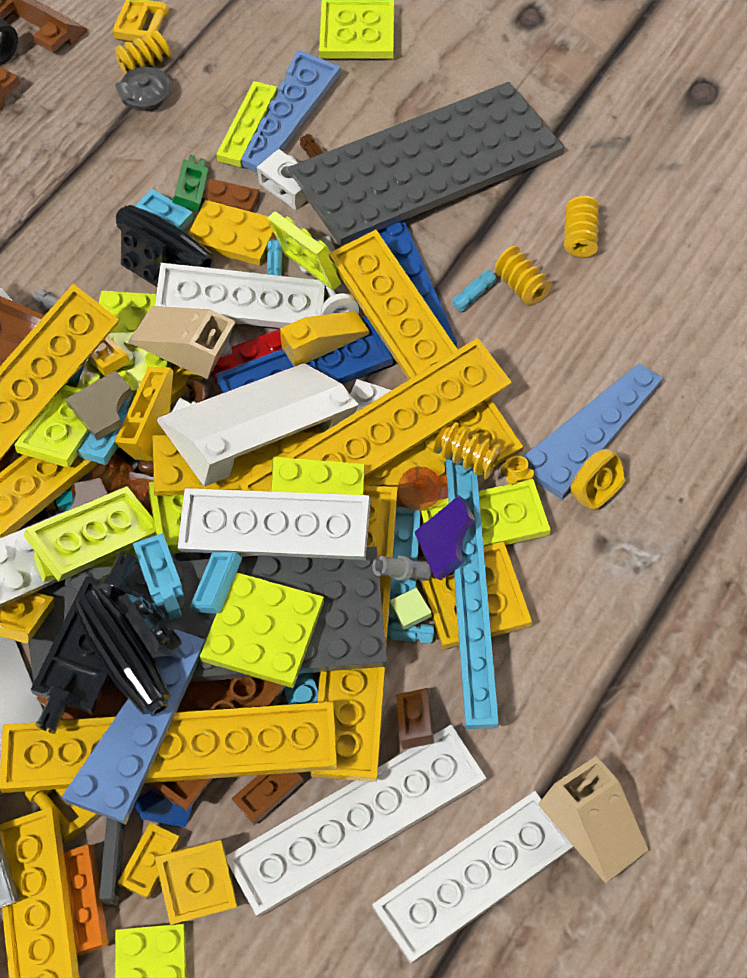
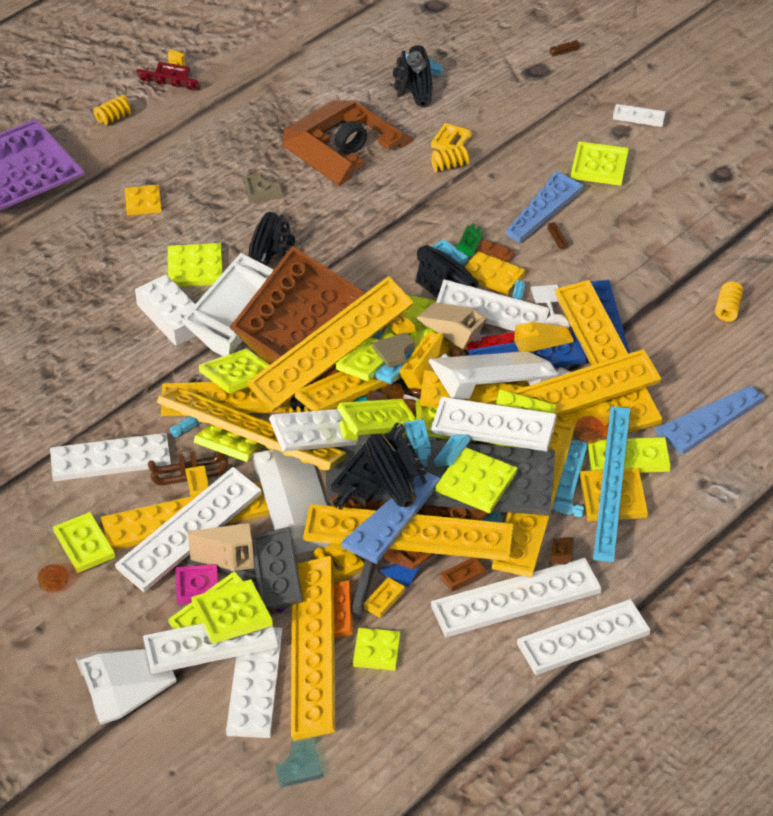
camera: 10 degrees right, 15 degrees down
dark grey piece [115,67,171,111] -> none
yellow plate [155,838,237,925] -> none
neon yellow plate [216,81,278,167] -> none
white brick [257,149,307,210] -> none
neon yellow plate [267,211,341,291] -> none
dark grey plate [289,82,565,246] -> none
light grey pin [372,556,432,581] -> none
yellowish green tile [389,587,431,630] -> none
dark purple tile [414,496,476,580] -> none
yellow piece [433,422,500,480] -> none
medium azure axle [452,270,496,312] -> none
yellow piece [494,245,553,305] -> none
yellow plate [500,456,534,485] -> none
tan slope [538,756,648,884] -> none
yellow piece [570,449,626,509] -> none

